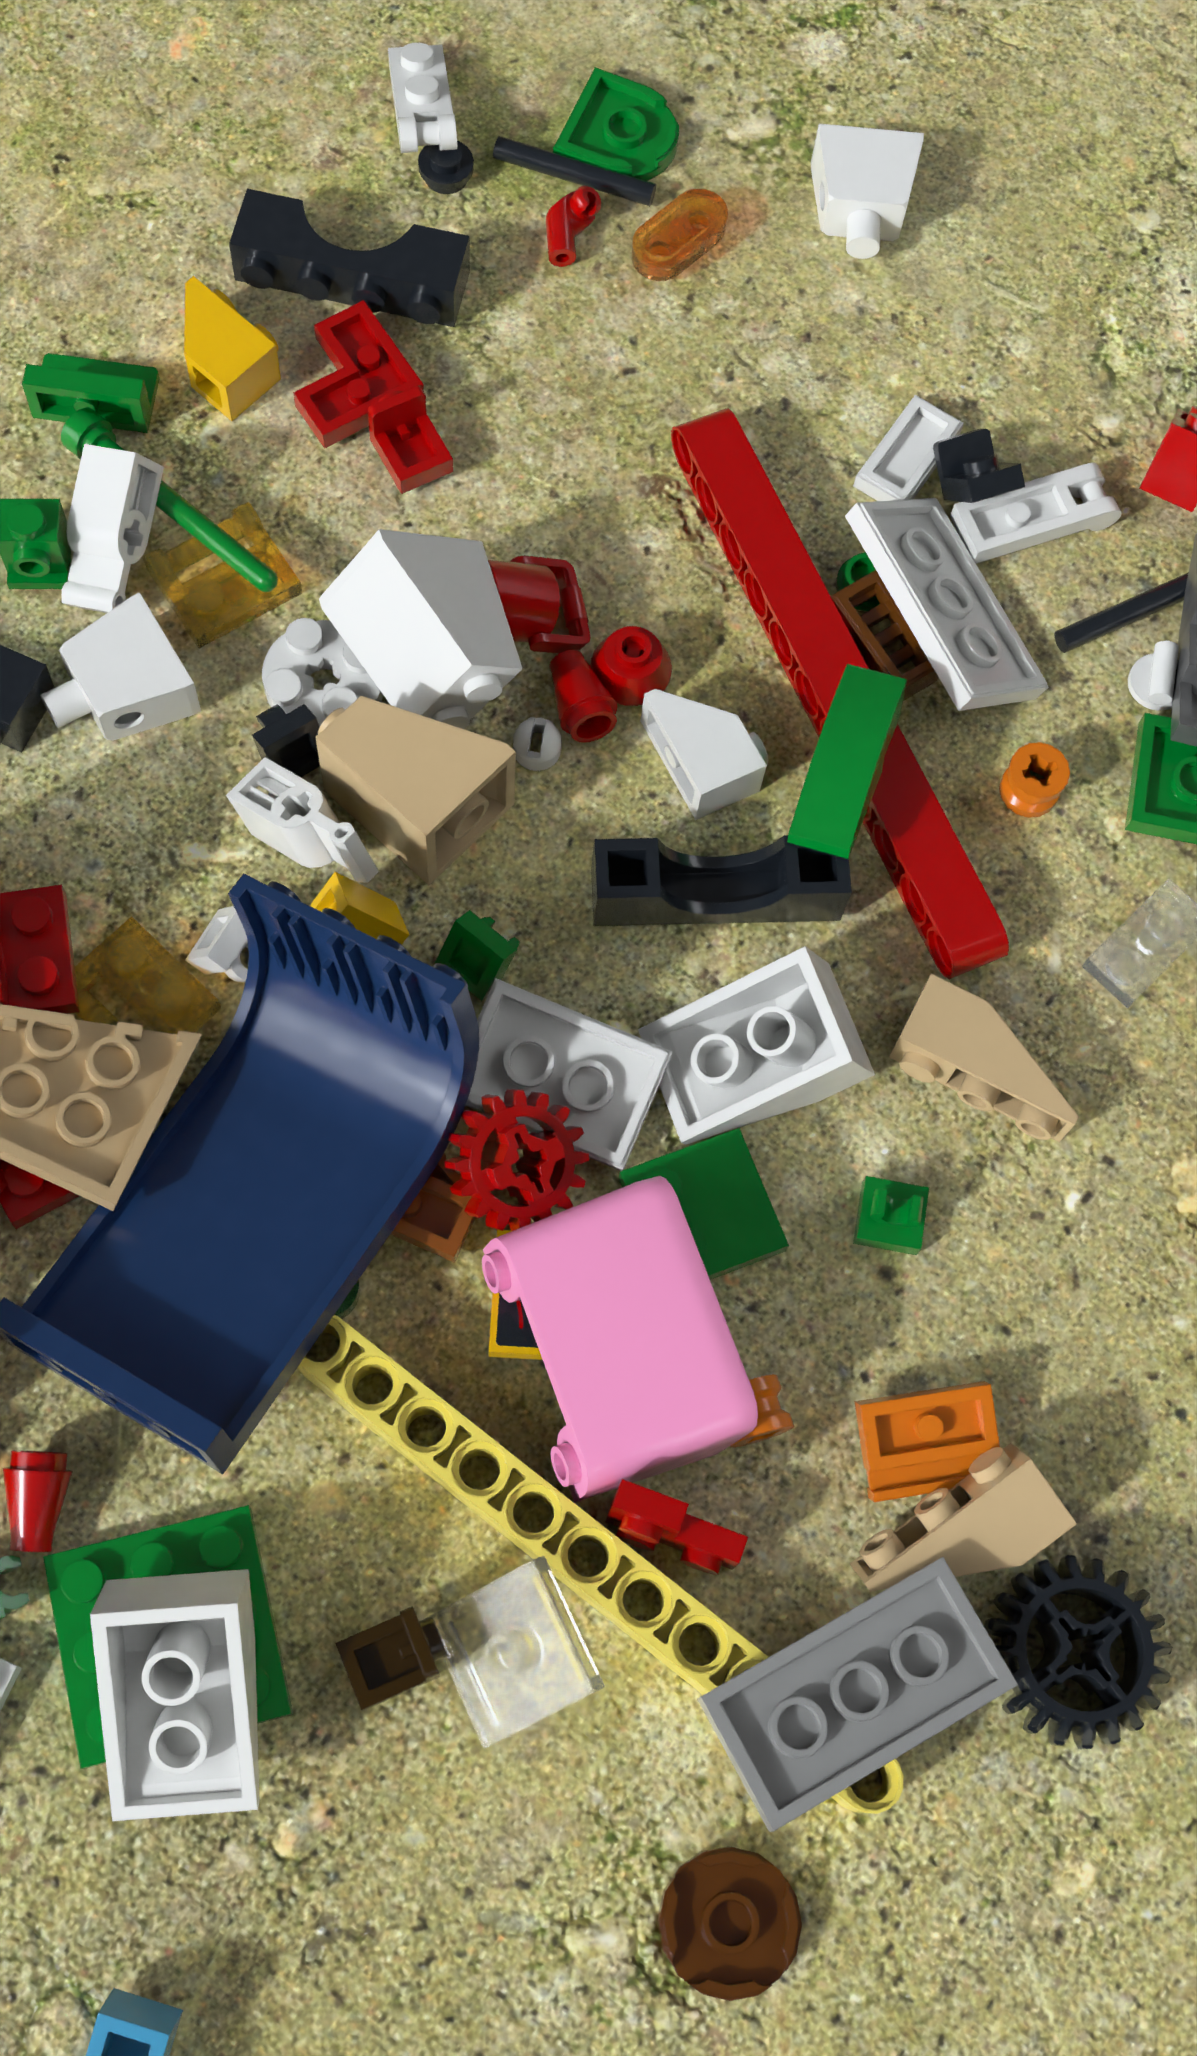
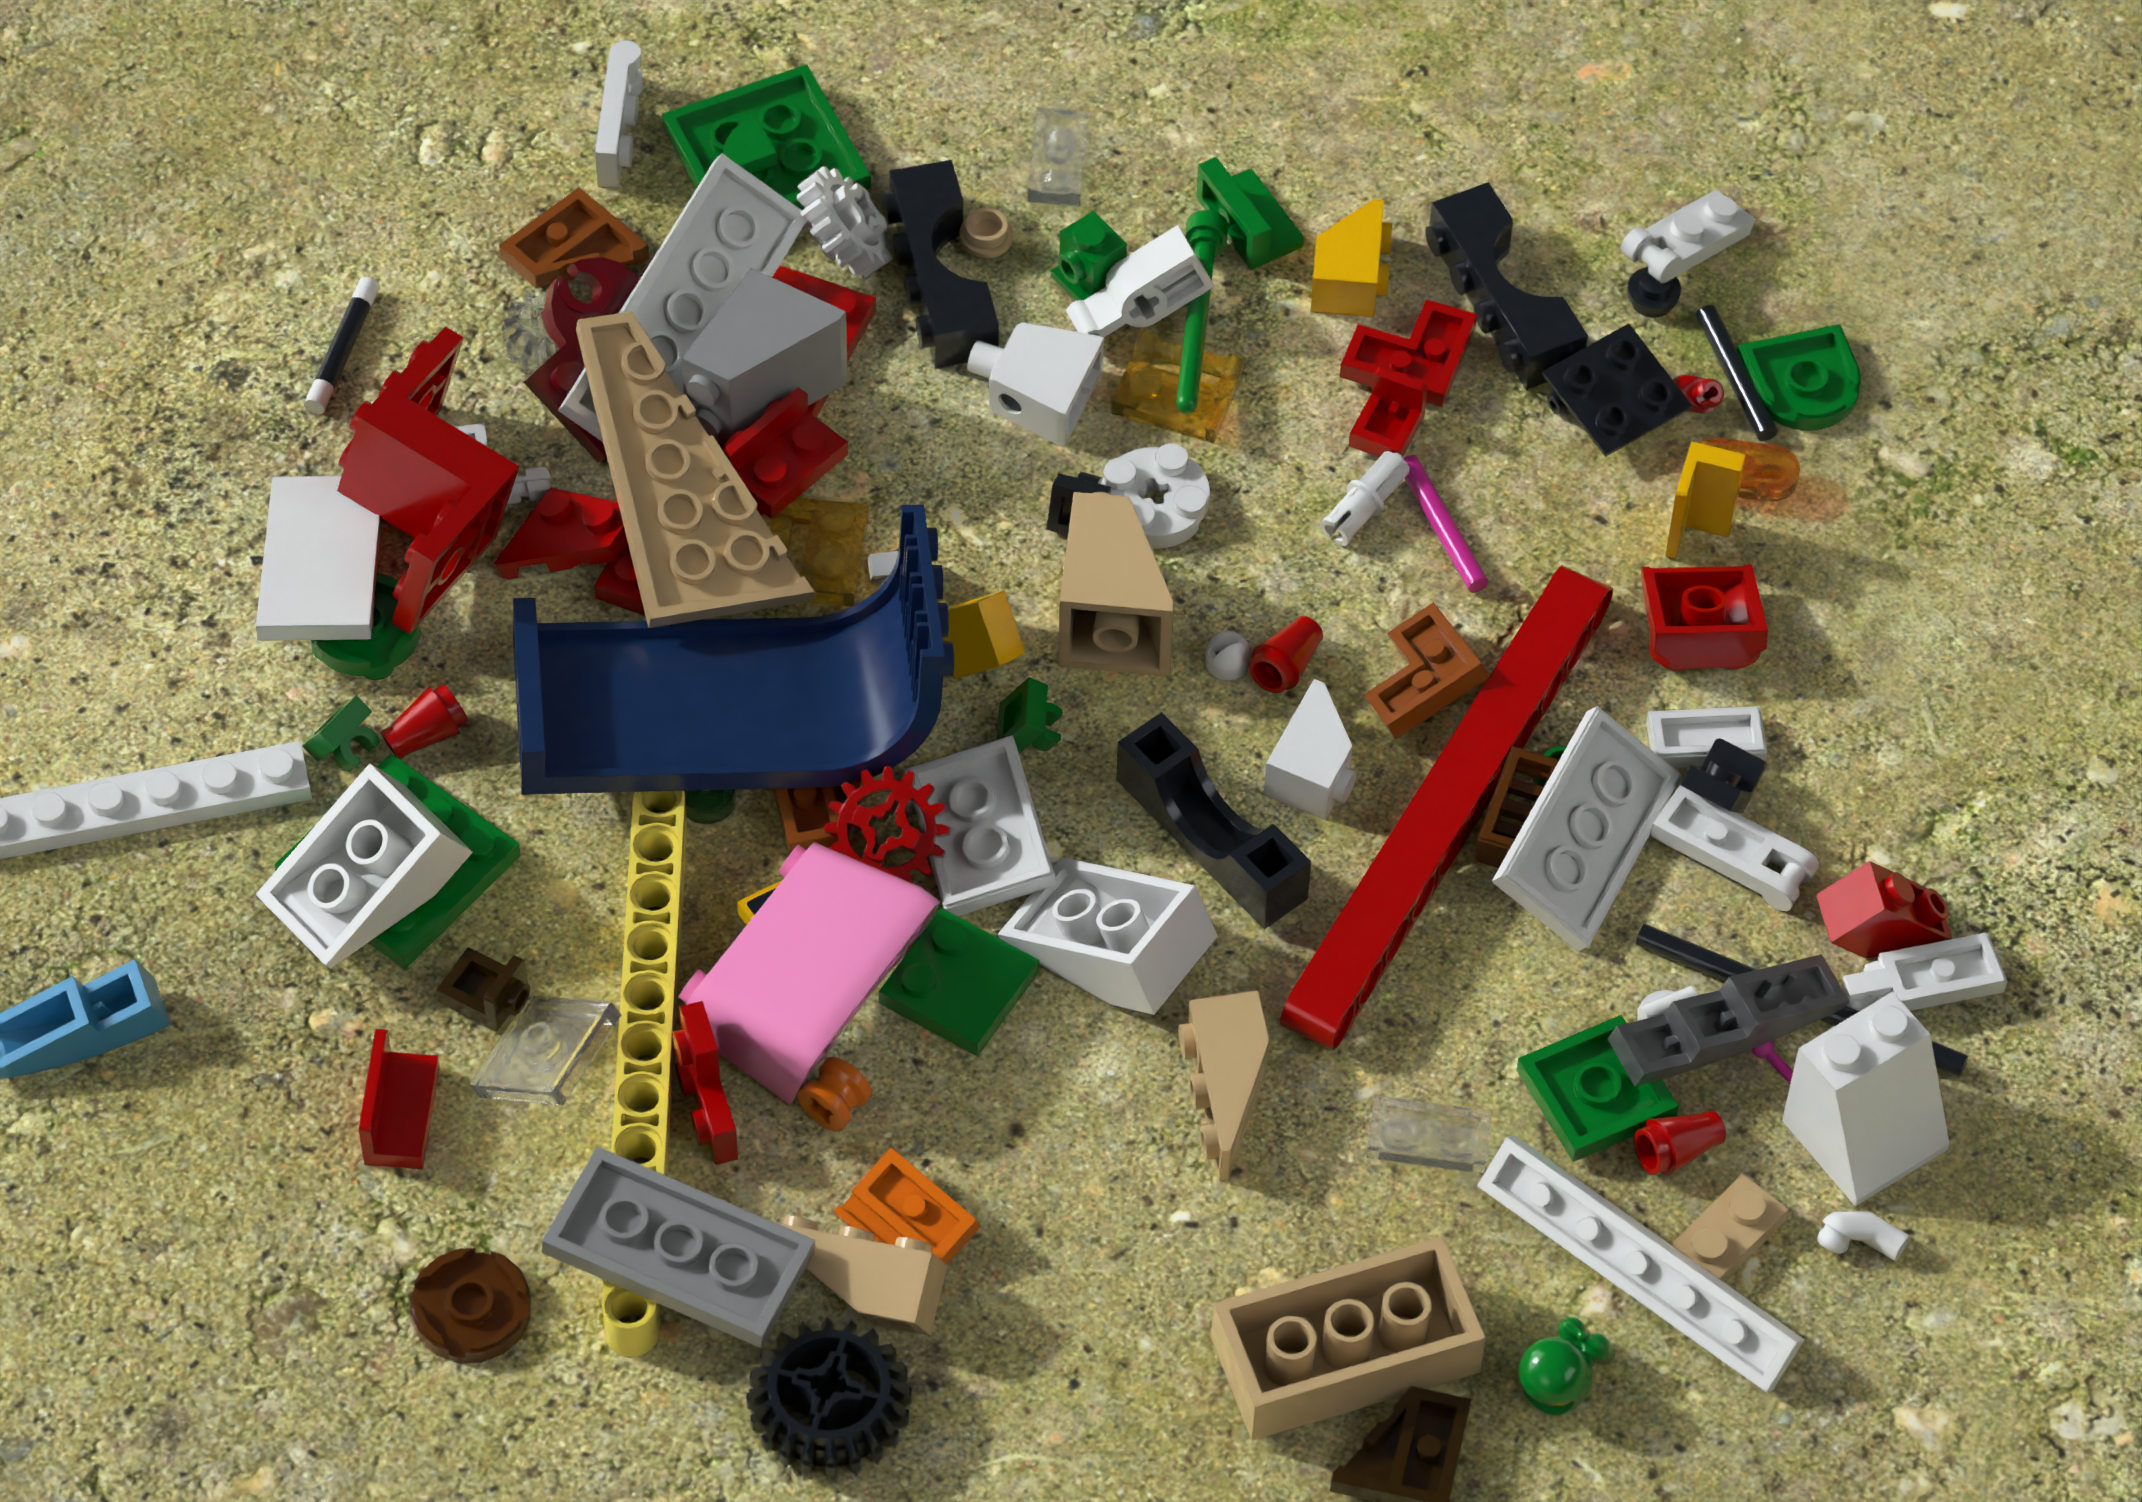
camera: 60 degrees right, 15 degrees down
white piece [226,757,379,883] -> none
white slope [319,529,523,729] -> none
red piece [488,555,591,653] -> none
red cone [590,626,672,706] -> none
green slope [787,664,907,859] -> none
white torso [811,124,924,259] -> none
green tile [853,1176,930,1255] -> none
orange wheel [999,742,1070,818] -> none
none -> red panel [358,1029,440,1169]
none -> white axle [1320,451,1410,546]
none -> dark orange plate [1364,602,1490,740]
none -> dark pink bar [1404,455,1489,593]
none -> black hinge [1542,323,1693,457]
none -> red slope [1641,564,1768,671]
none -> yellow panel [1665,441,1746,559]

